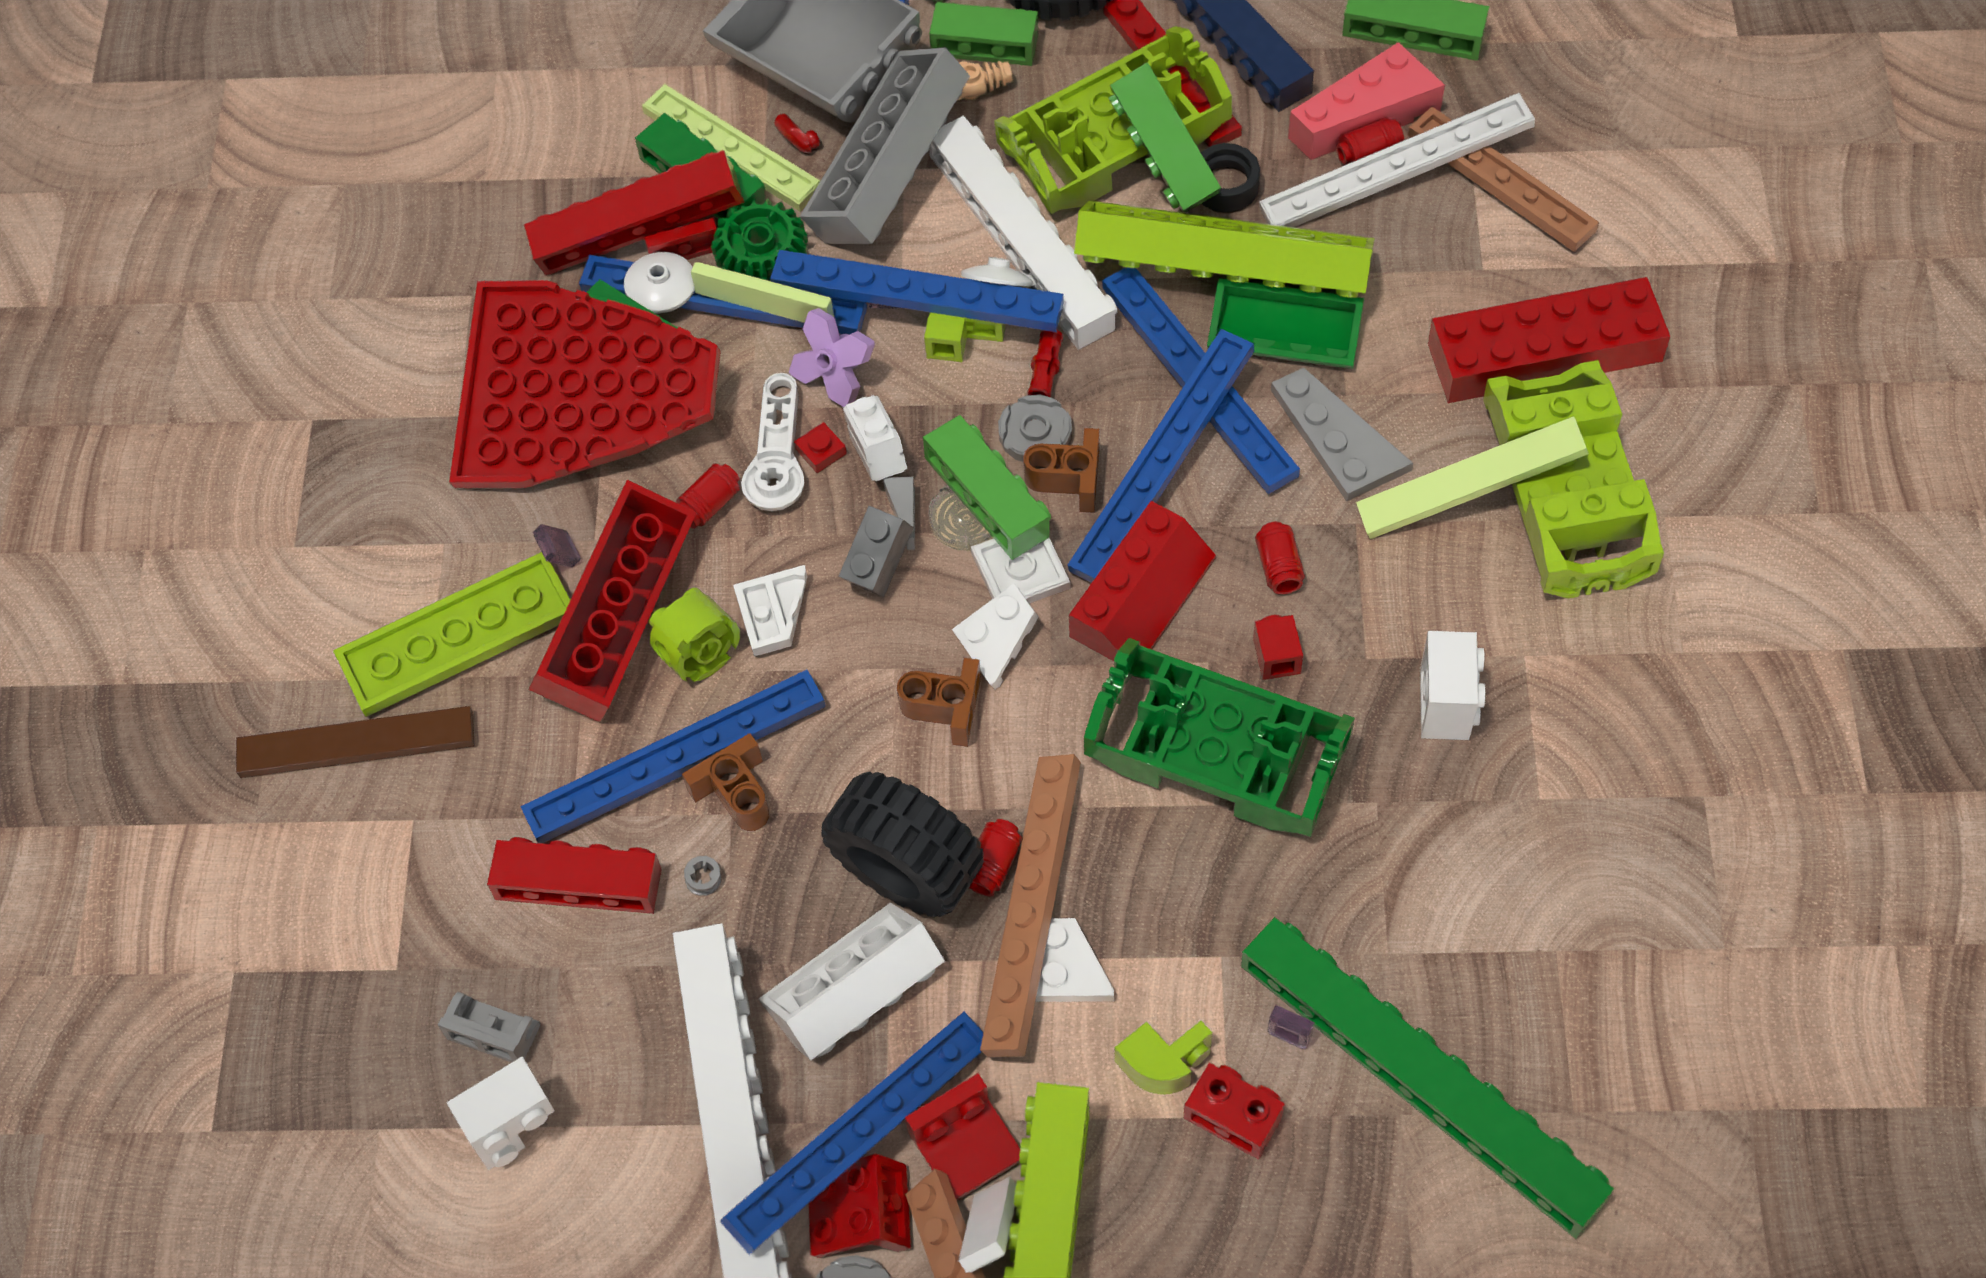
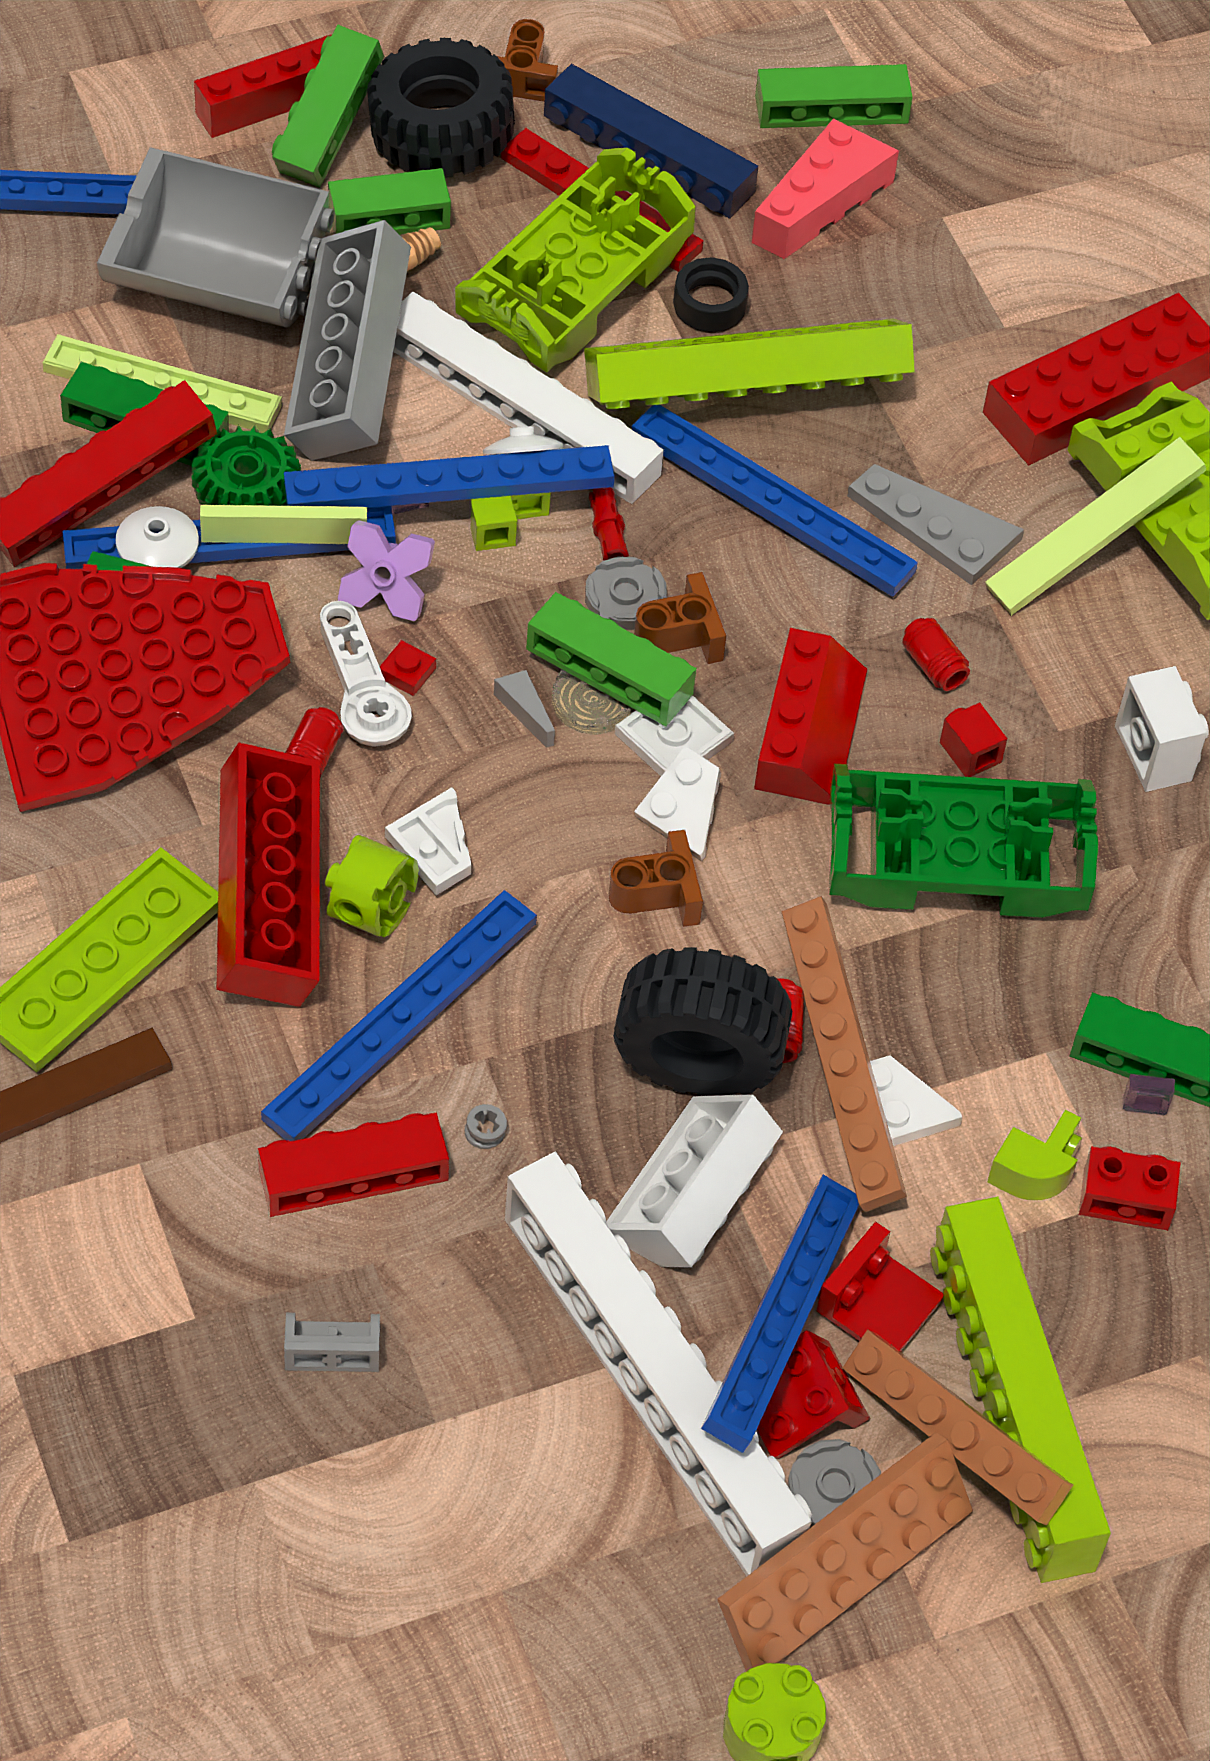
camera: 30 degrees left, 5 degrees down
white brick [446,1057,554,1170] -> none
tile [533,524,581,567] -> none
red plate [644,218,717,260] -> none
dark orange tile [682,733,769,831] -> none
red arm [774,113,820,153] -> none
dark grey brick [838,506,914,597] -> none
white brick [843,395,907,481] -> none
white tile [958,1176,1016,1273] -> none
blue plate [1067,329,1254,583] -> none
bright green brick [1108,62,1221,213] -> none
green slope [1207,278,1364,369] -> none
white tile [1259,93,1535,227] -> none
red head [1336,118,1404,164] -> none
nougat plate [1408,107,1599,252] -> none

